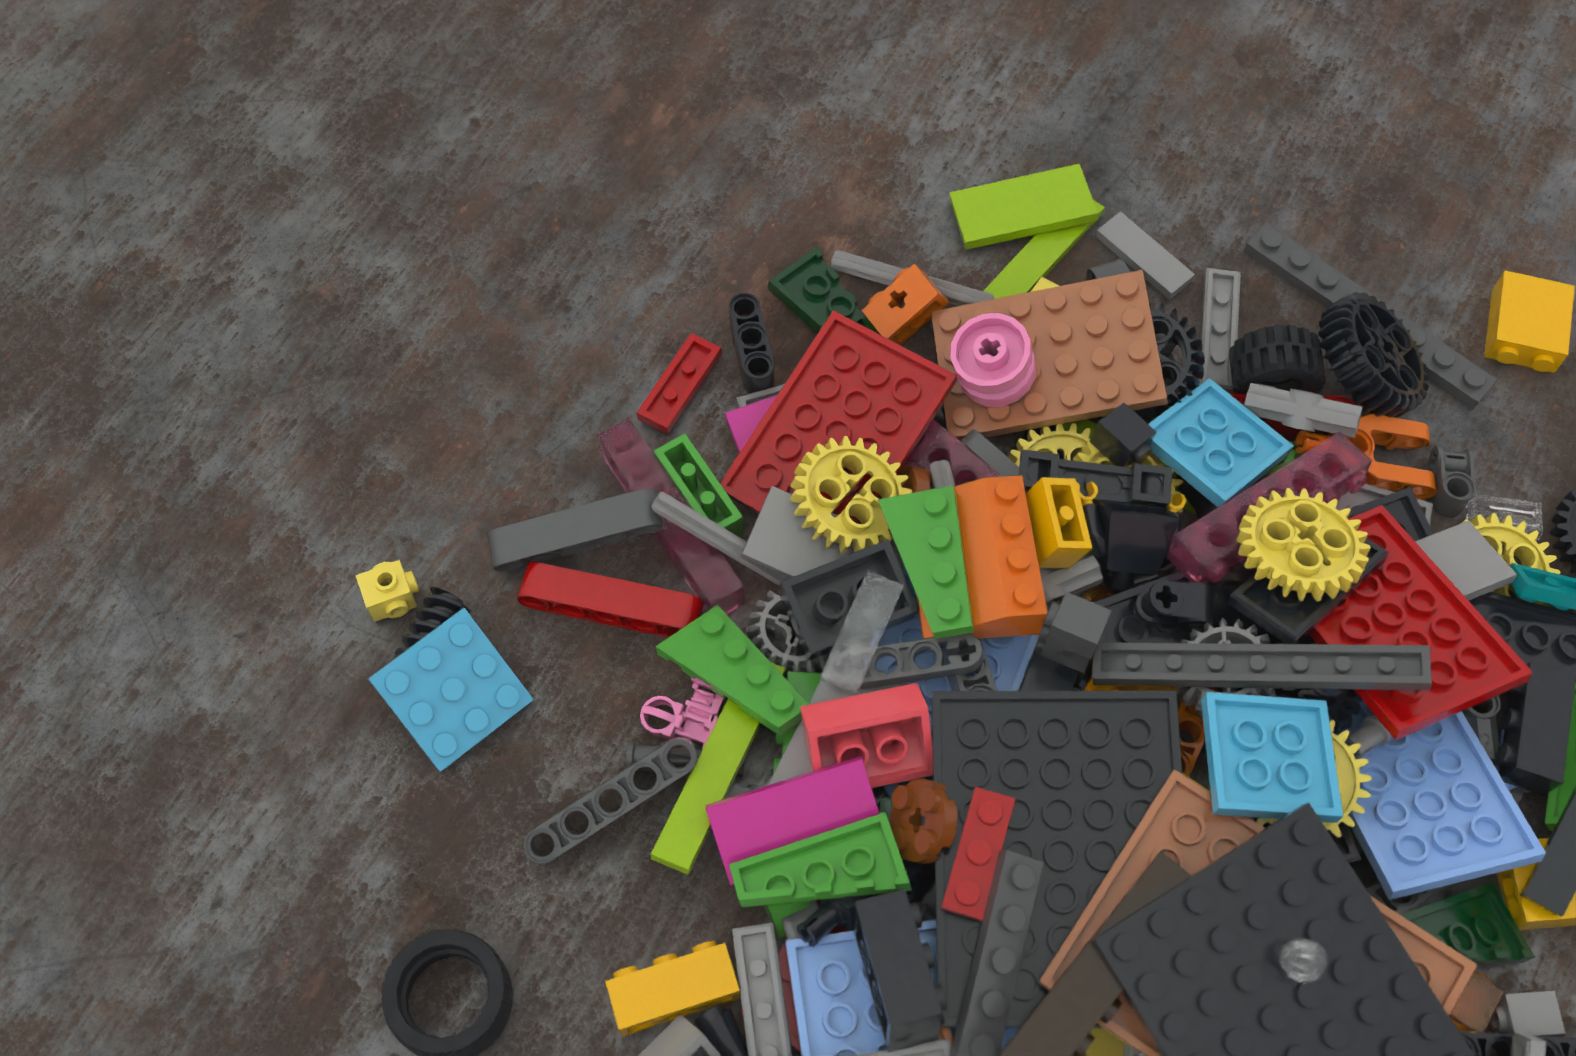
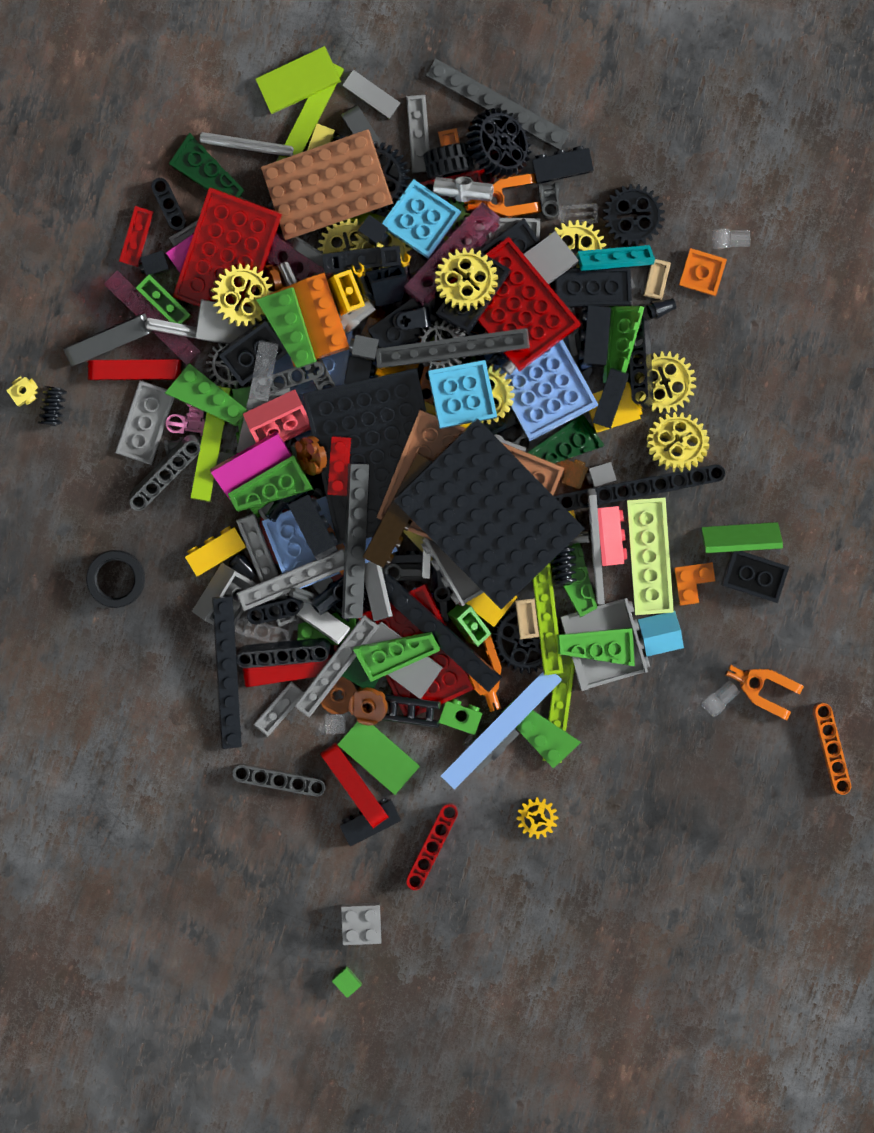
camera: 15 degrees left, 25 degrees up
medium azure plate [368,608,534,772] -> none
orange brick [862,264,950,346] -> none
bright pink wheel [950,313,1036,407] -> none
clear plate [1280,939,1327,983] -> none
yellow brick [1484,270,1575,373] -> none
none -> light grey tile [115,380,175,465]
none -> black brick [139,251,170,276]
none -> black brick [532,146,594,184]

